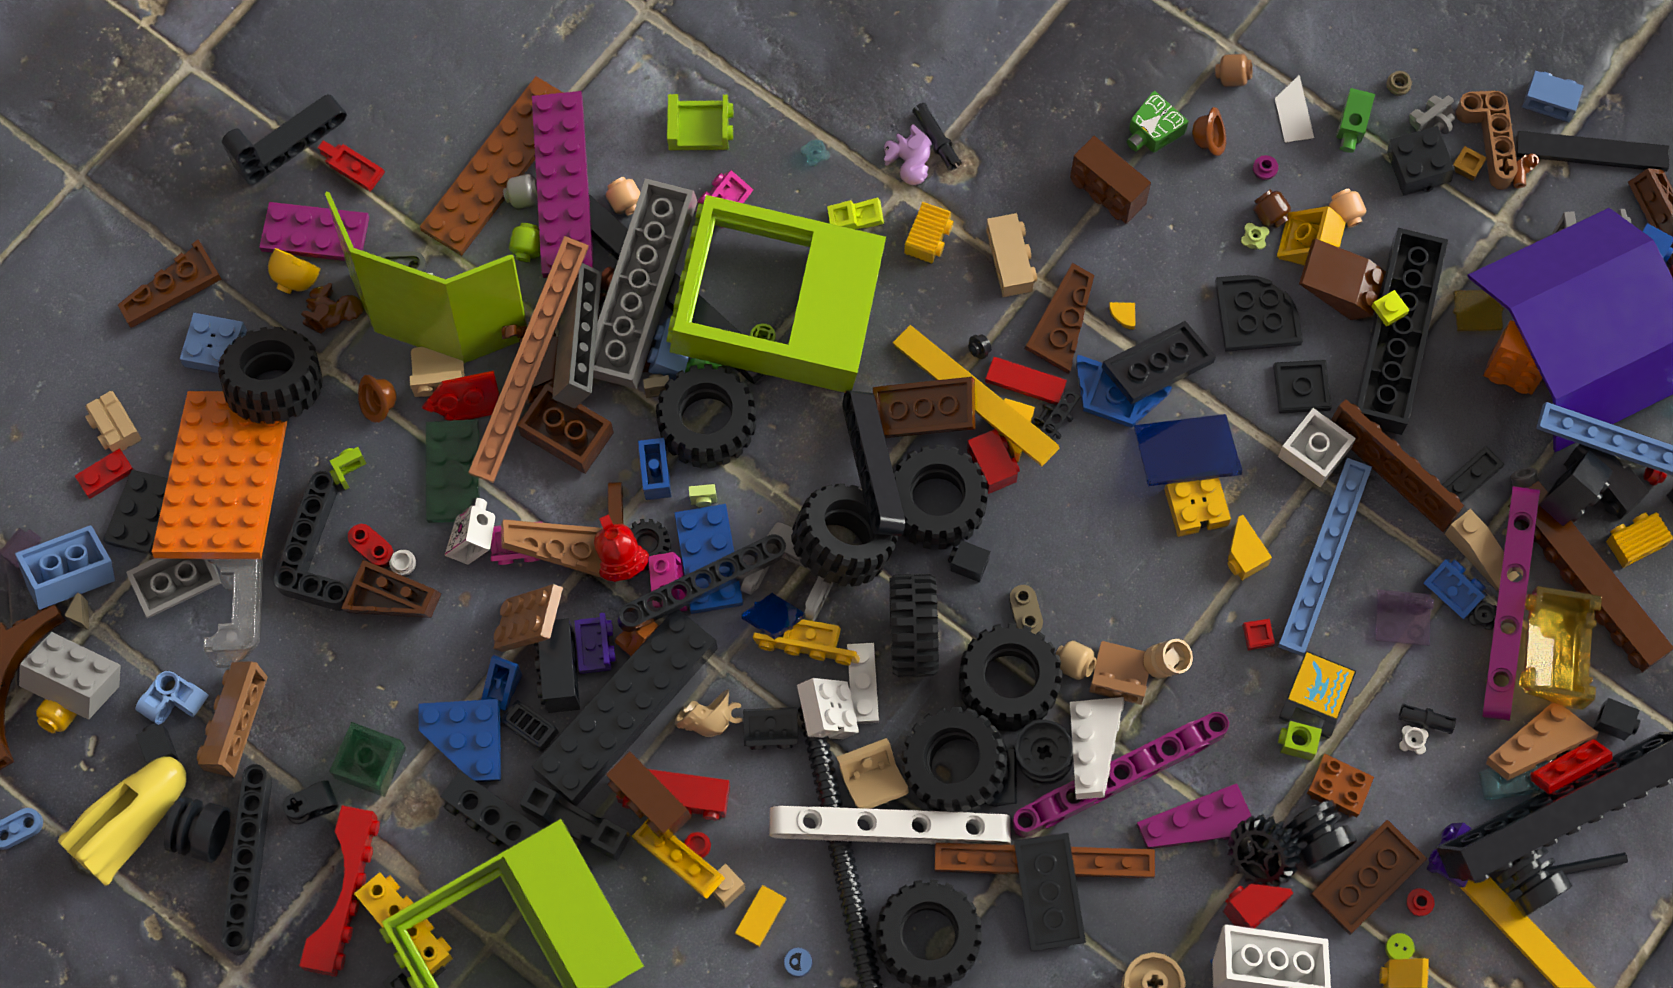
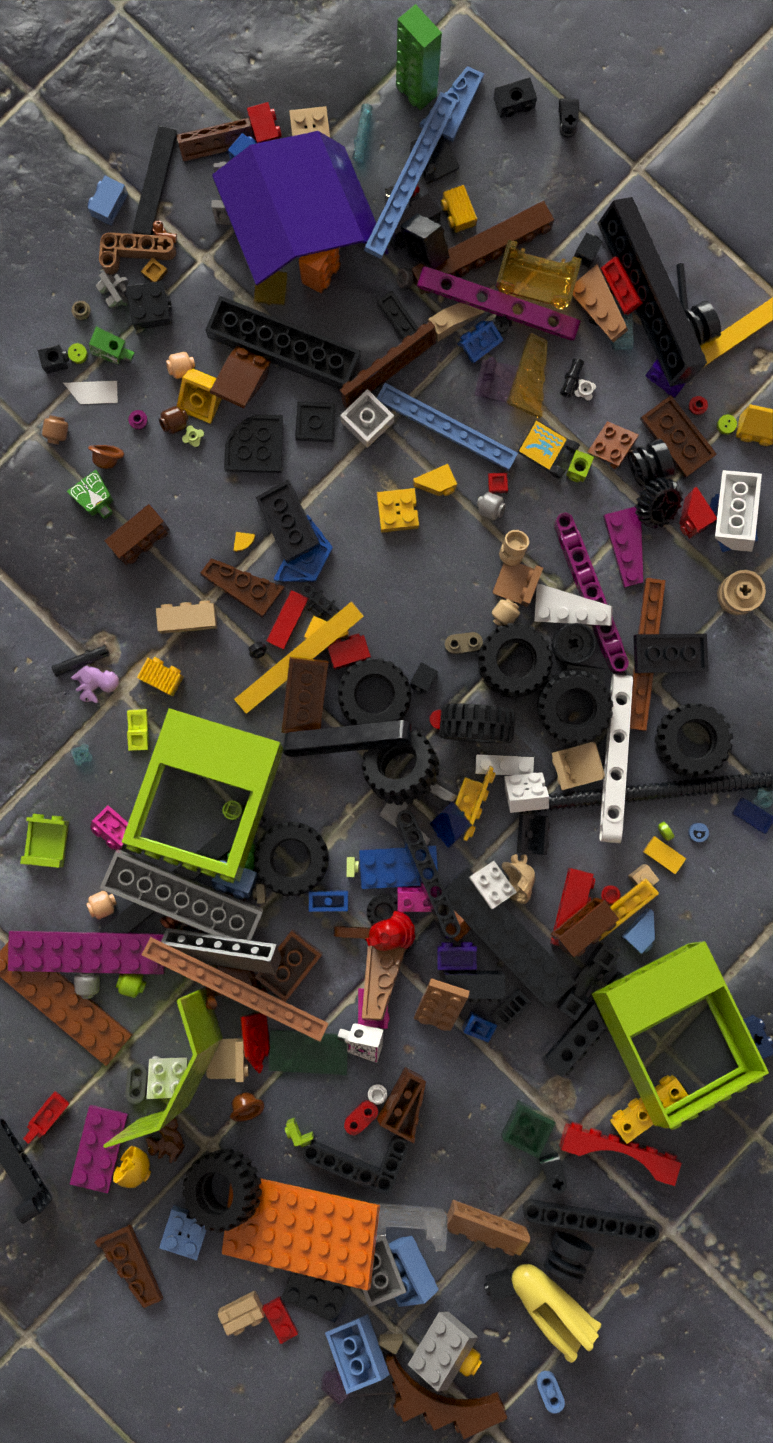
camera: 90 degrees left, 15 degrees up
light blue piece [135,671,209,725] -> none
blue plate [419,699,501,782] -> none
clear blue piece [1134,414,1243,487] -> none
neon yellow plate [1372,290,1409,327] -> none
none -> black brick [37,344,69,374]
none -> lime tile [68,343,88,364]
none -> medium blue slope [389,1236,439,1307]
none -> white hinge [469,861,516,909]
none -> light grey head [476,492,506,520]
none -> clear yellow wing [507,333,548,418]
none -> medium blue slope [621,908,655,954]
none -> lime tile [657,821,674,841]

